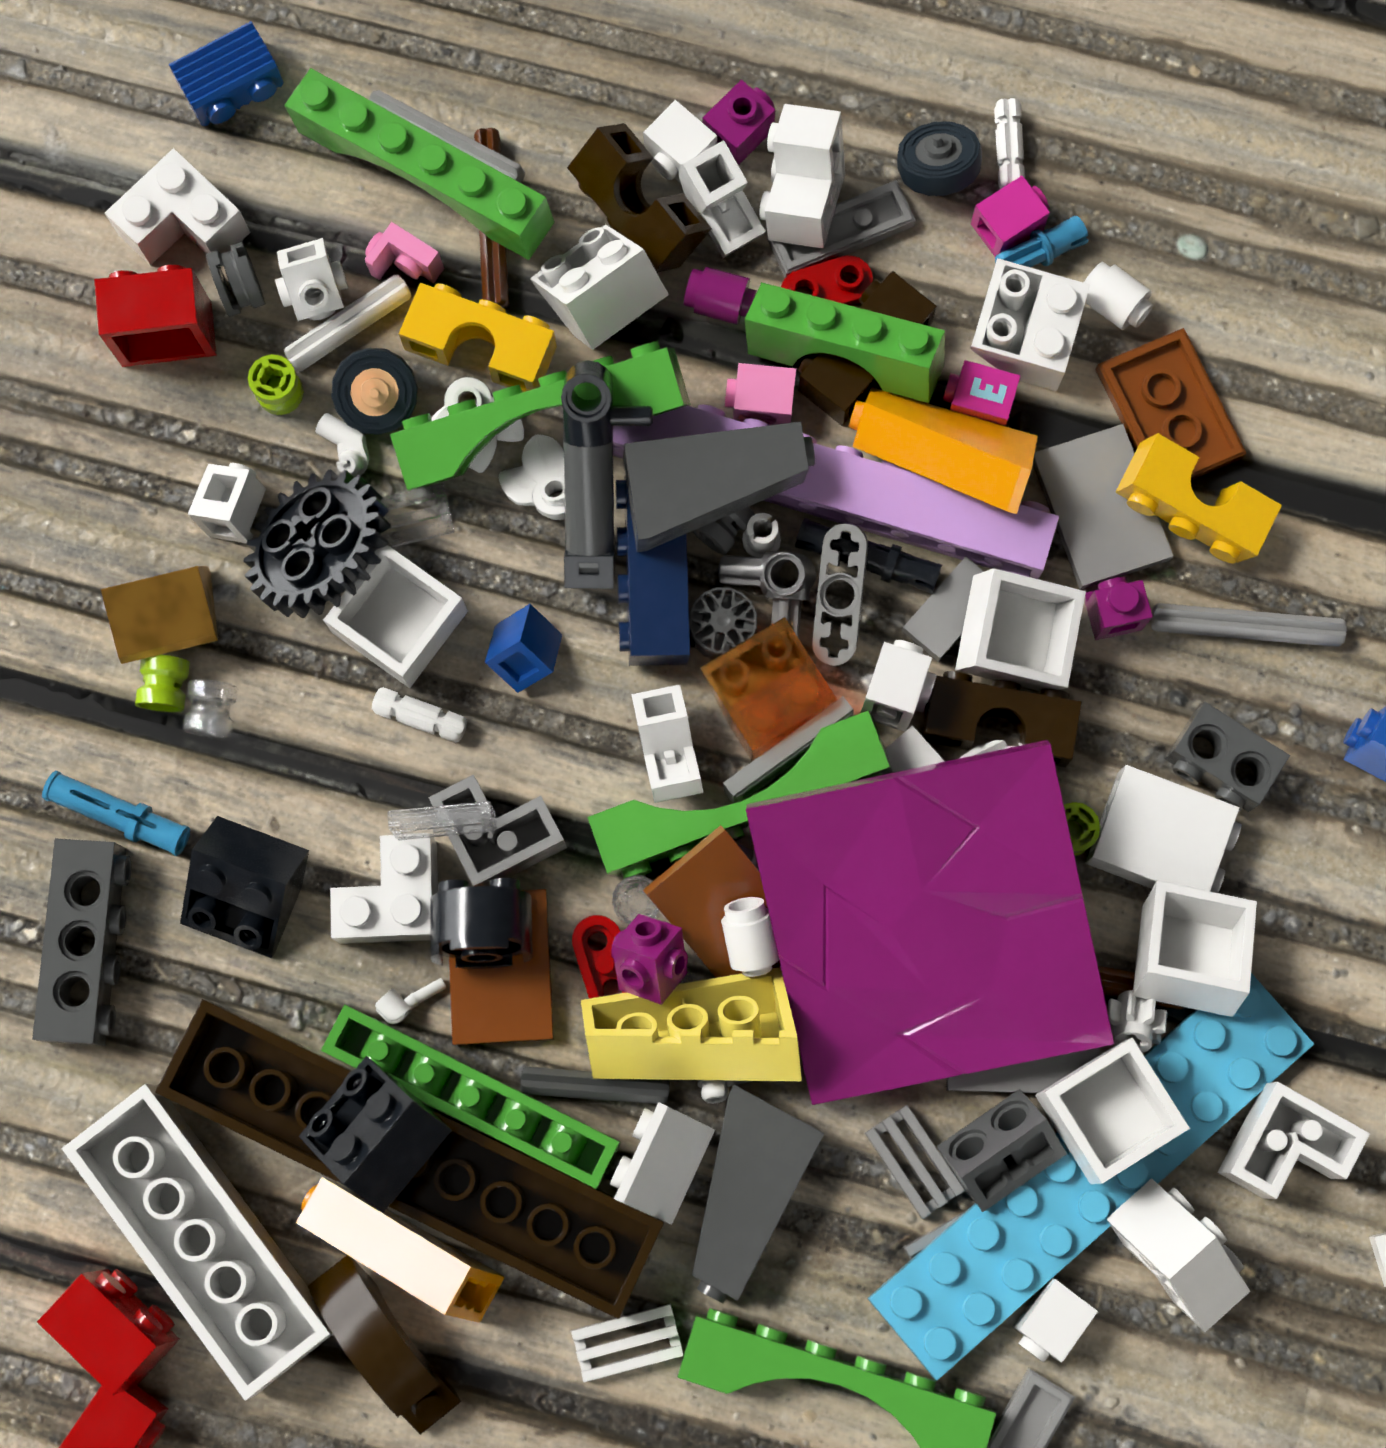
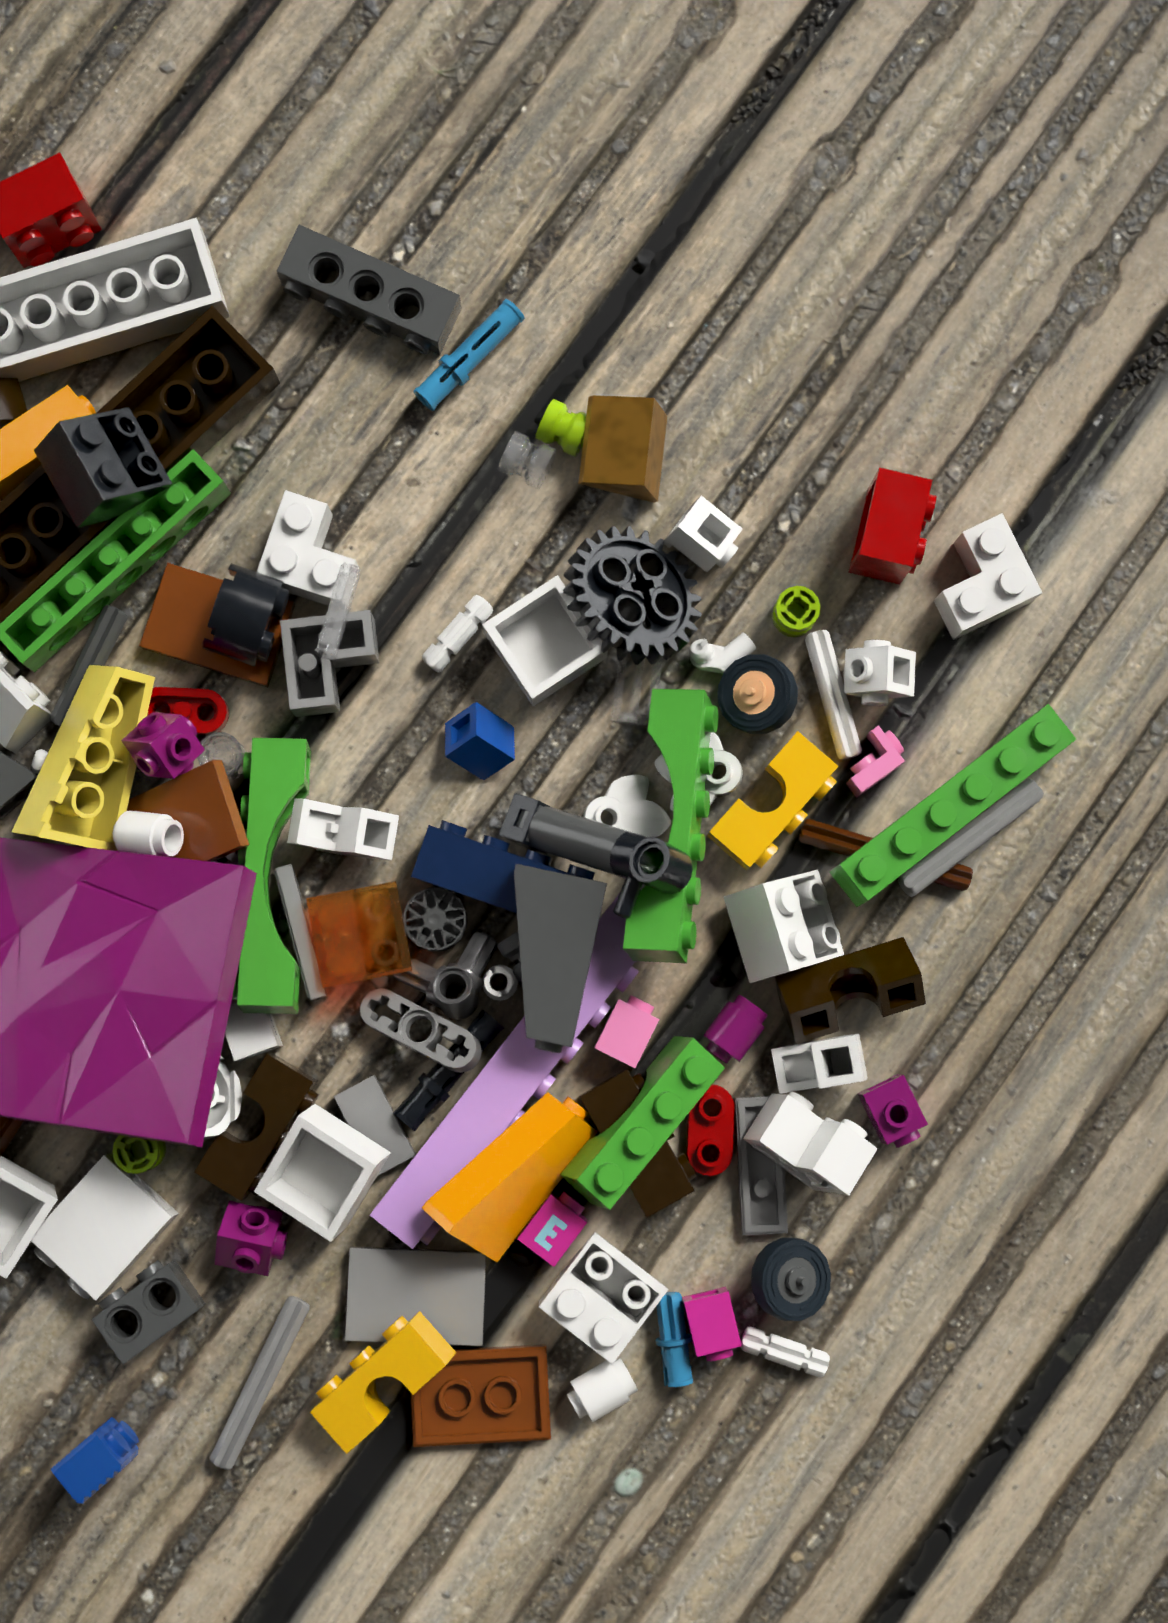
camera: 105 degrees right, 5 degrees up
blue brick [168,21,284,126] -> none
black slope [180,816,309,958] -> none
dark grey wheel [206,242,266,317] -> none
white hand [375,978,447,1024] -> none
white brick [643,100,717,183] -> none
white brick [861,640,937,732] -> none
magenta brick [1084,577,1152,641] -> none
none -> magenta brick [214,1201,288,1276]

